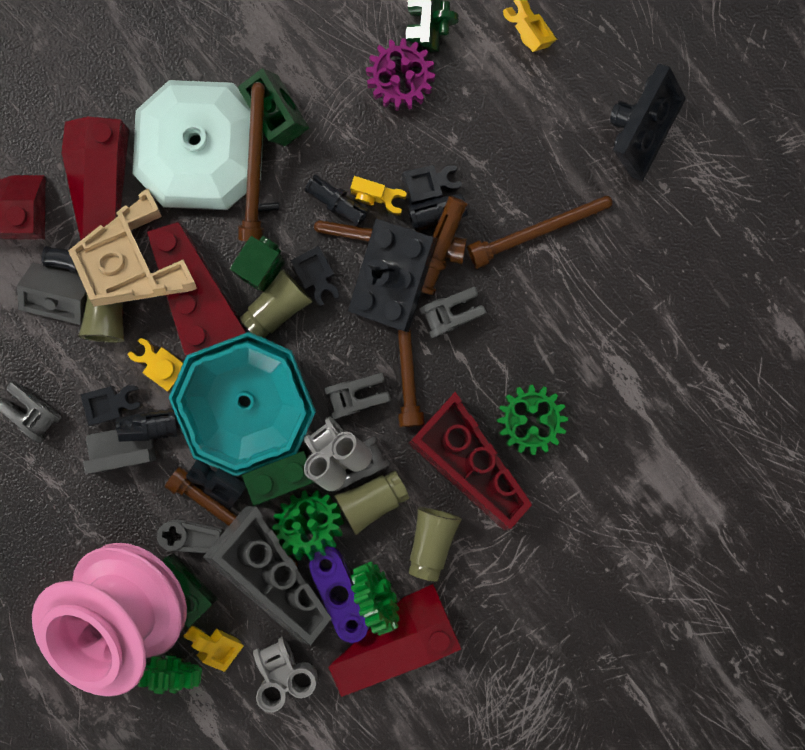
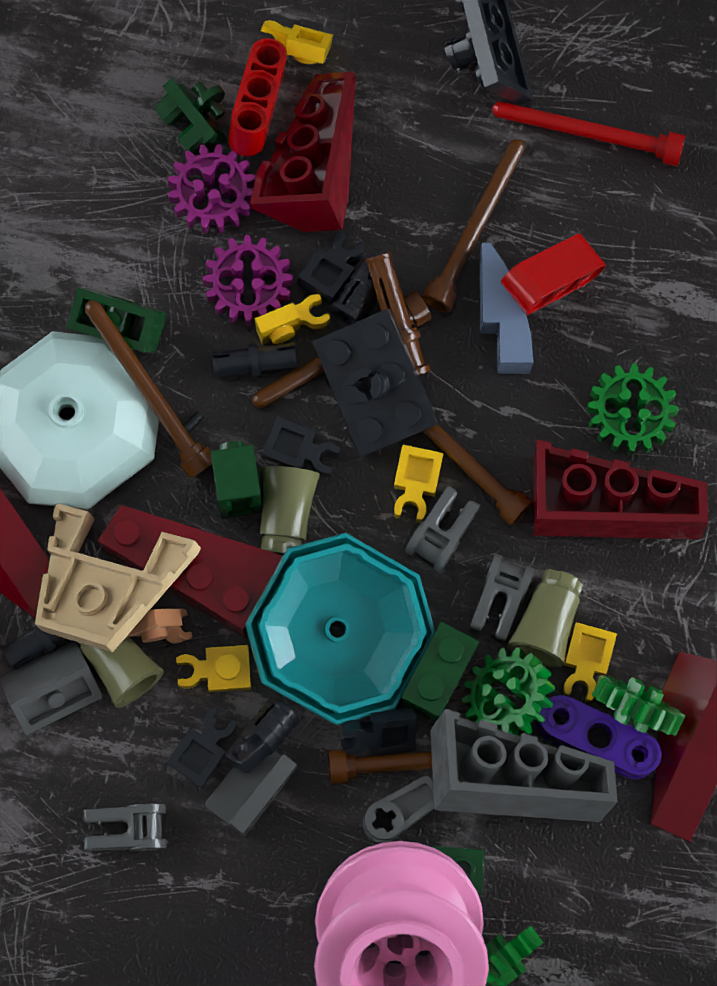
camera: 40 degrees left, 10 degrees down
yellow plate [184,625,244,672] -> none
light grey piece [253,637,318,713] -> none
light grey piece [304,417,372,491] -> none
olive plant [409,507,462,581] -> none
dark grey piece [419,286,487,338] -> none
none -> nougat plate [127,608,192,644]
none -> magenta gear [203,235,293,326]
none -> red beam [228,38,287,156]
none -> dark red wedge [250,71,356,232]
none -> yellow plate [394,445,444,523]
none -> sand blue slope [479,243,534,374]
none -> red piece [492,102,685,167]
none -> red beam [500,233,606,315]
none -> yellow plate [563,622,617,703]

